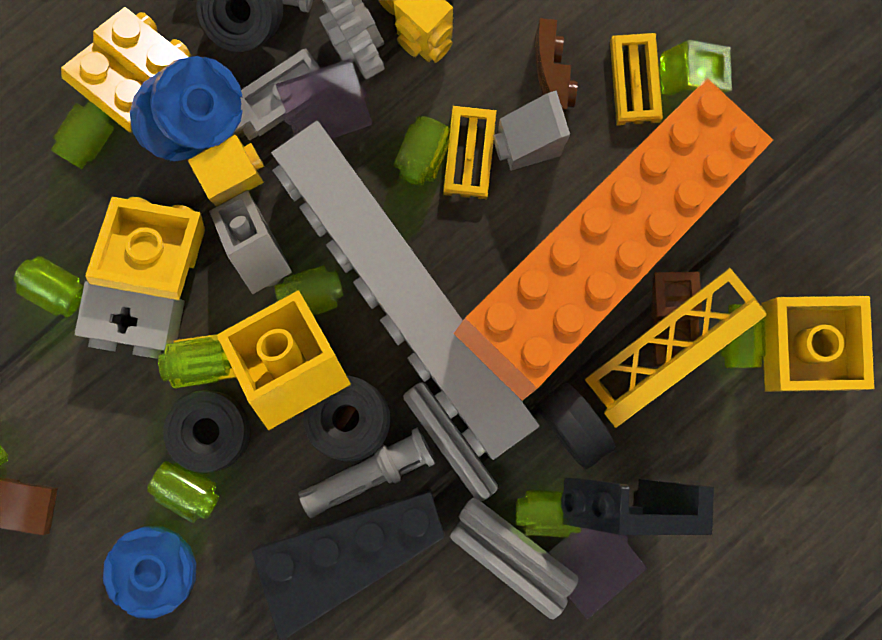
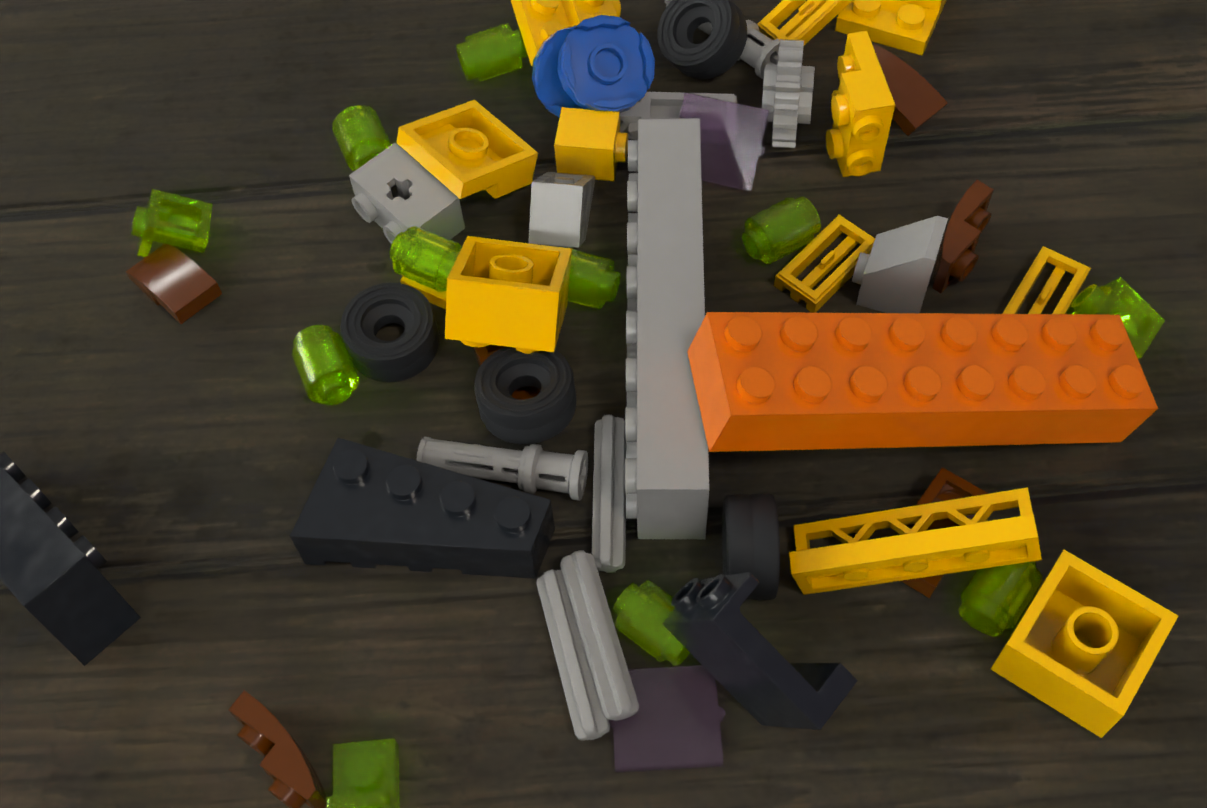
camera: 40 degrees right, 25 degrees down
blue tile [103,526,196,619] -> none

